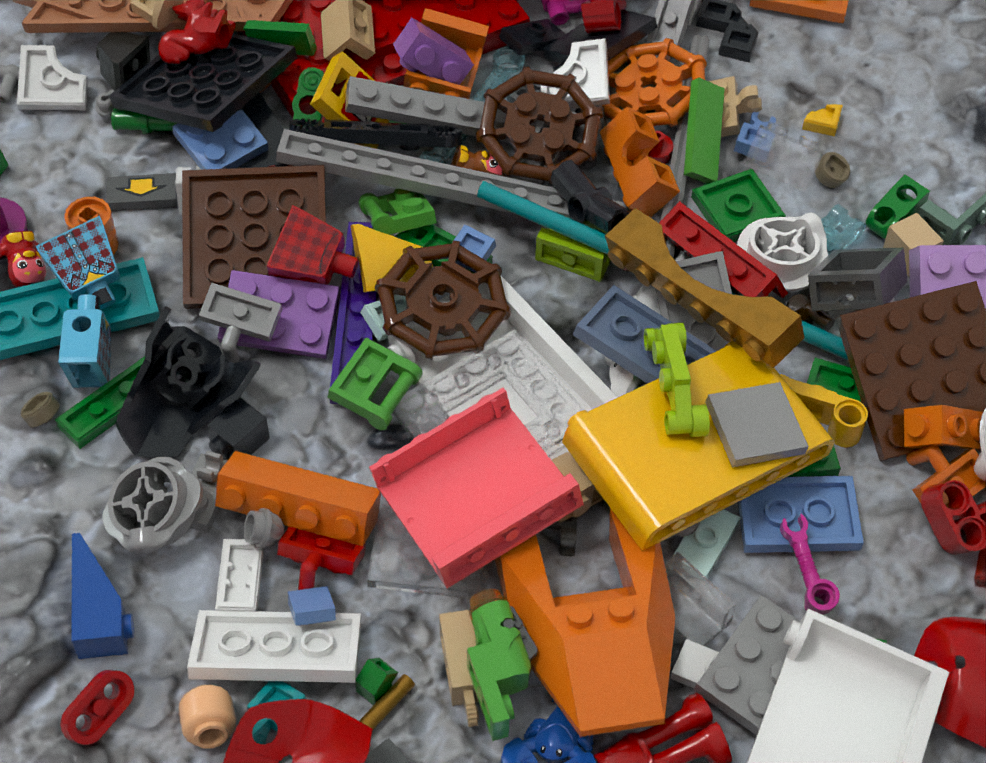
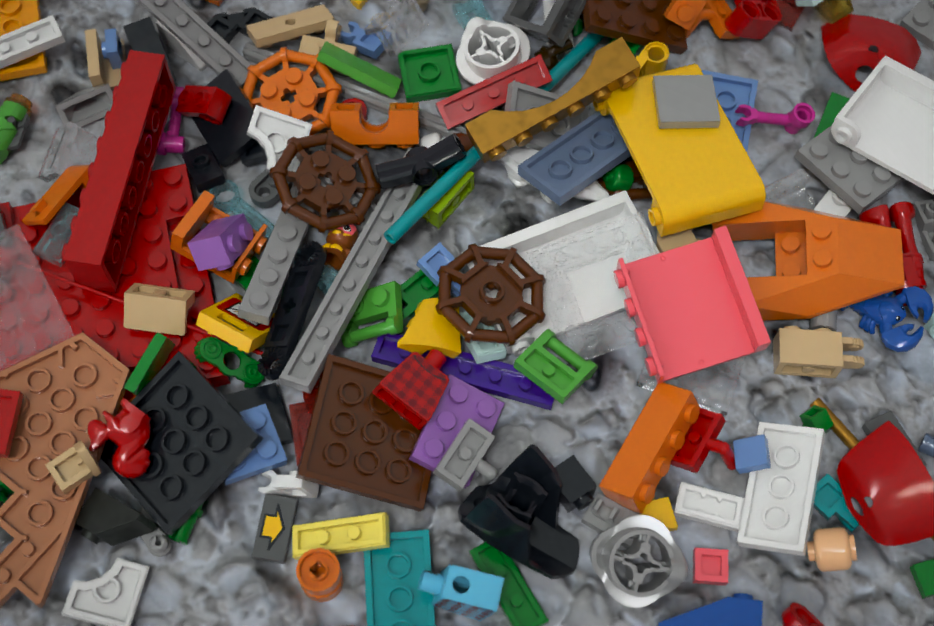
camera: 75 degrees left, 10 degrees up
torso [36,216,120,310] -> none
light grey plate [244,508,284,548] -> none
bright green plate [467,589,538,741] -> none
lime plate [643,323,710,437] -> none
none -> tan tile [246,4,334,48]
none -> light yellow tile [292,512,390,560]
none -> yellow tile [639,497,678,531]
none -> coral plate [693,547,728,586]

